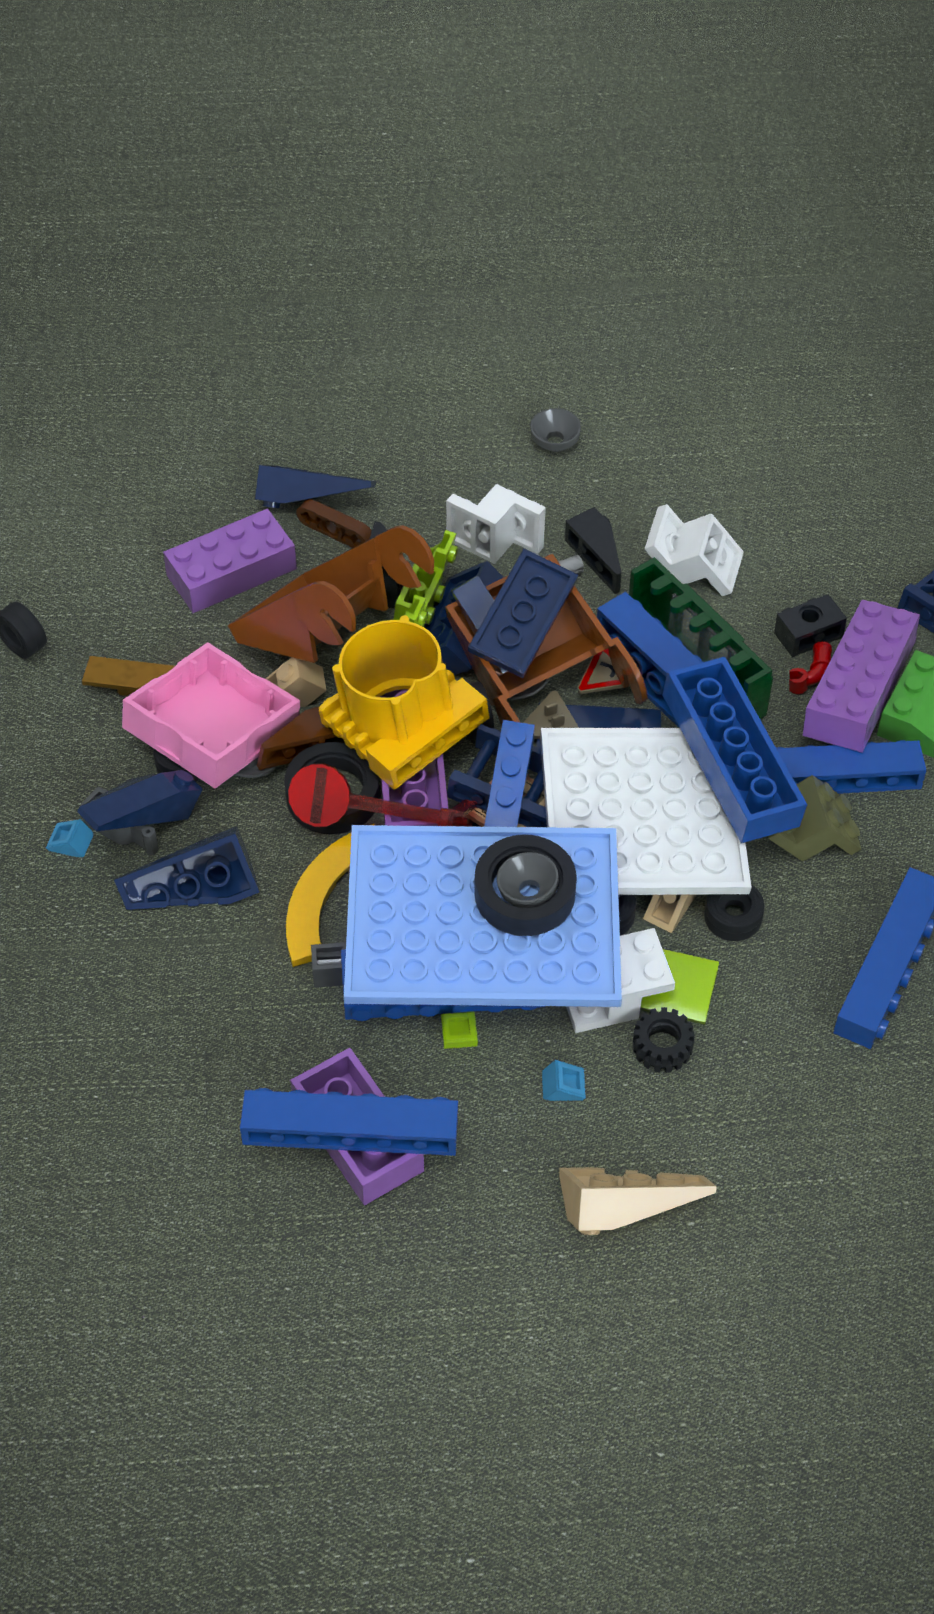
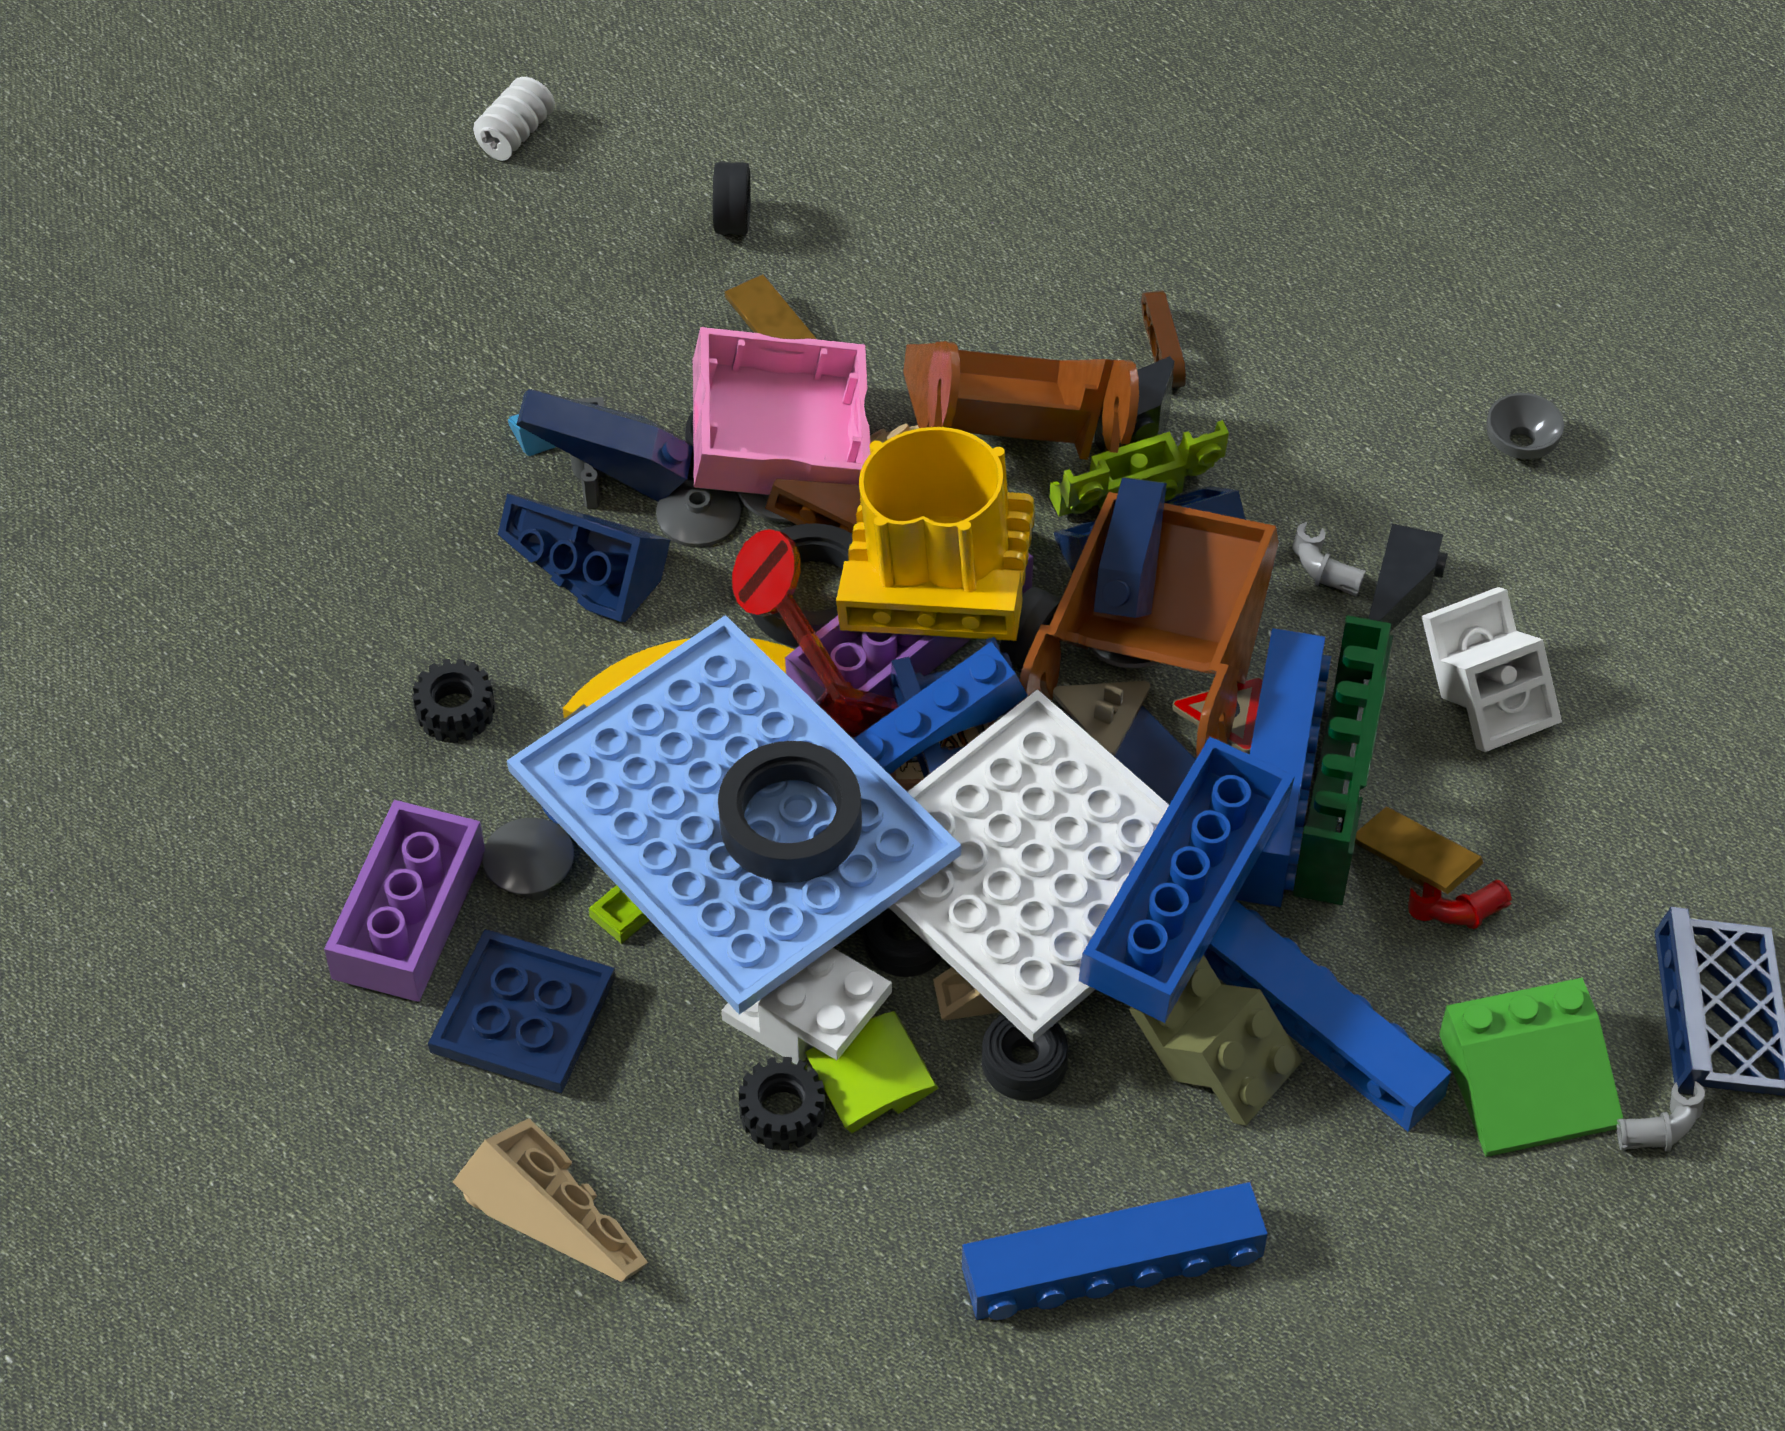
camera: 50 degrees right, 0 degrees up
medium lavender brick [163,508,297,613] -> none
blue brick [240,1088,458,1156] -> none
dark blue wedge [255,465,376,508] -> none
white bracket [446,484,546,564] -> none
dark blue tile [468,549,578,678] -> none
dark grey piece [497,852,559,908] -> none
dark azure slope [542,1060,586,1101] -> none
black brick [774,594,847,657] -> none
medium lavender brick [803,600,920,753] -> none
none -> black tyre [413,659,495,743]
none -> dark blue plate [428,929,616,1094]
none -> dark grey dish [482,818,574,900]
none -> dark grey dish [656,479,741,547]
none -> pearl gold piece [1355,806,1484,894]

